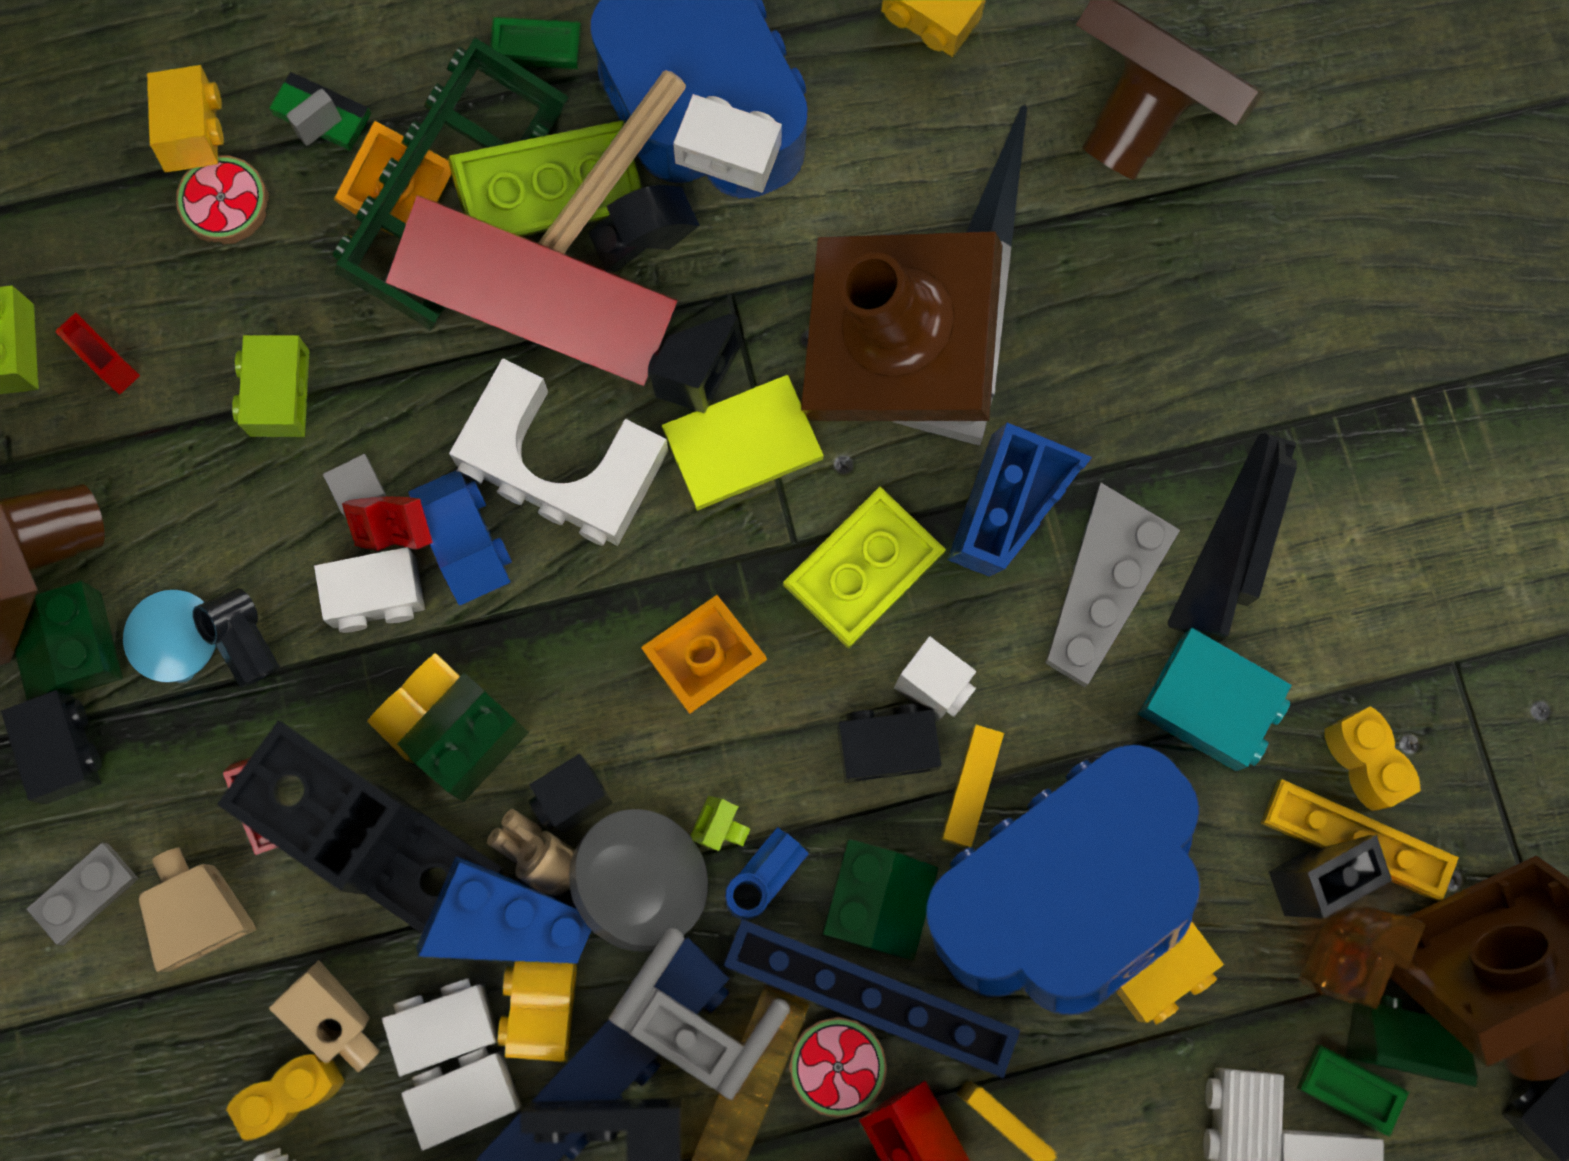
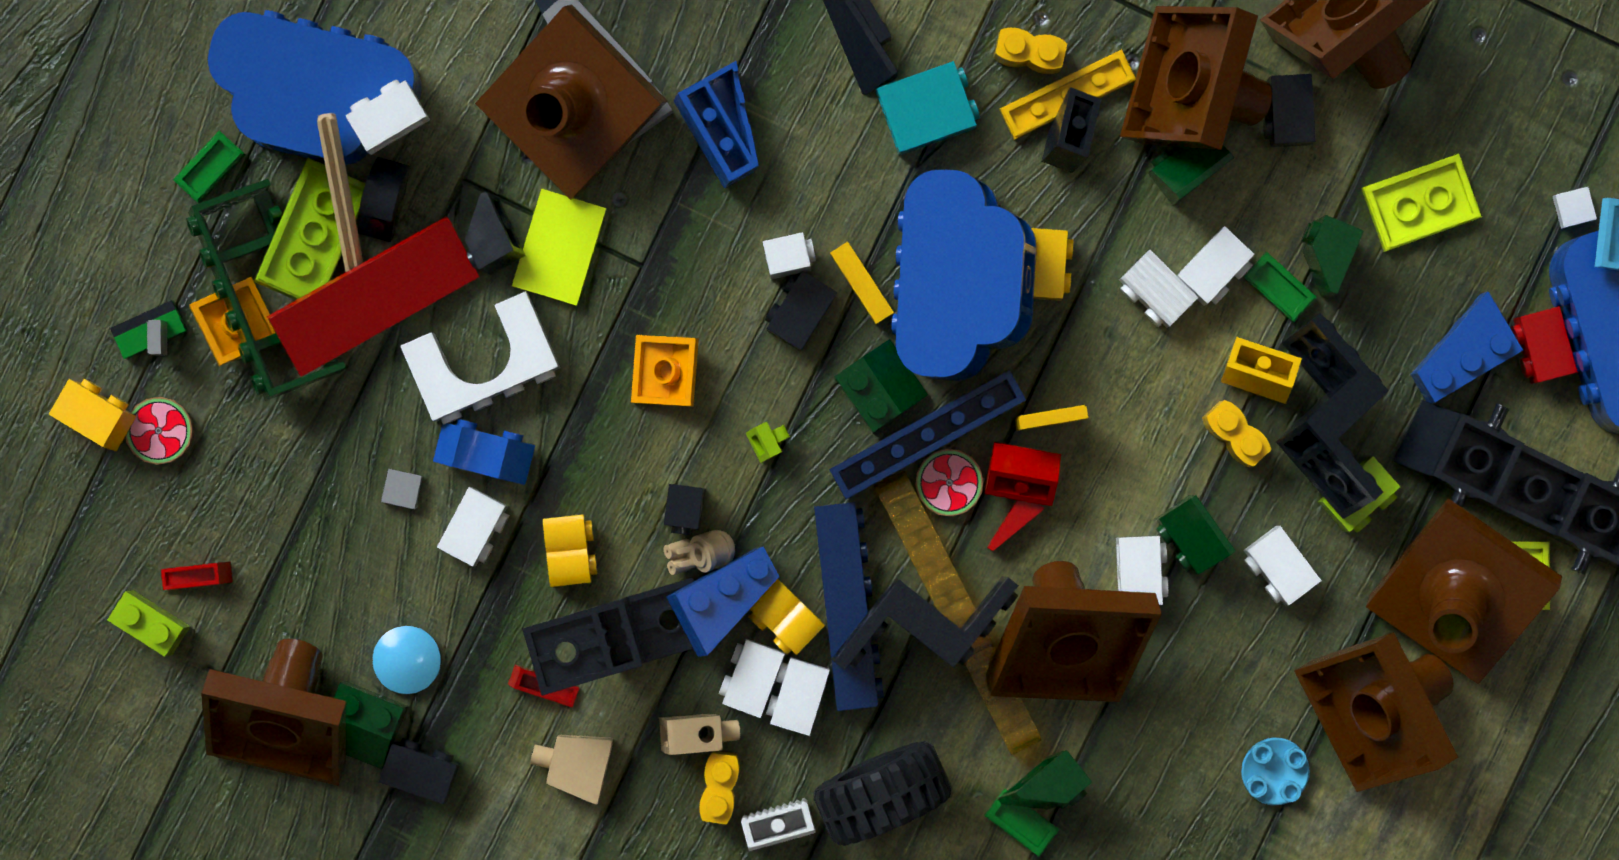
camera: 45 degrees left, 10 degrees up
light grey plate [27,843,139,945] -> none
black piece [192,588,280,688] -> none
lime brick [232,335,309,437] -> none
red slope [342,496,433,551] -> none
dark green slope [397,673,529,802] -> none
dark grey piece [569,809,708,951] -> none
light grey plate [608,928,790,1100] -> none
blue piece [725,827,809,921] -> none
neon yellow tile [783,487,946,649] -> none
light grey wing [1045,483,1180,687] -> none
green tile [1296,1044,1409,1137] -> none
clear orange brick [1298,906,1426,1009] -> none

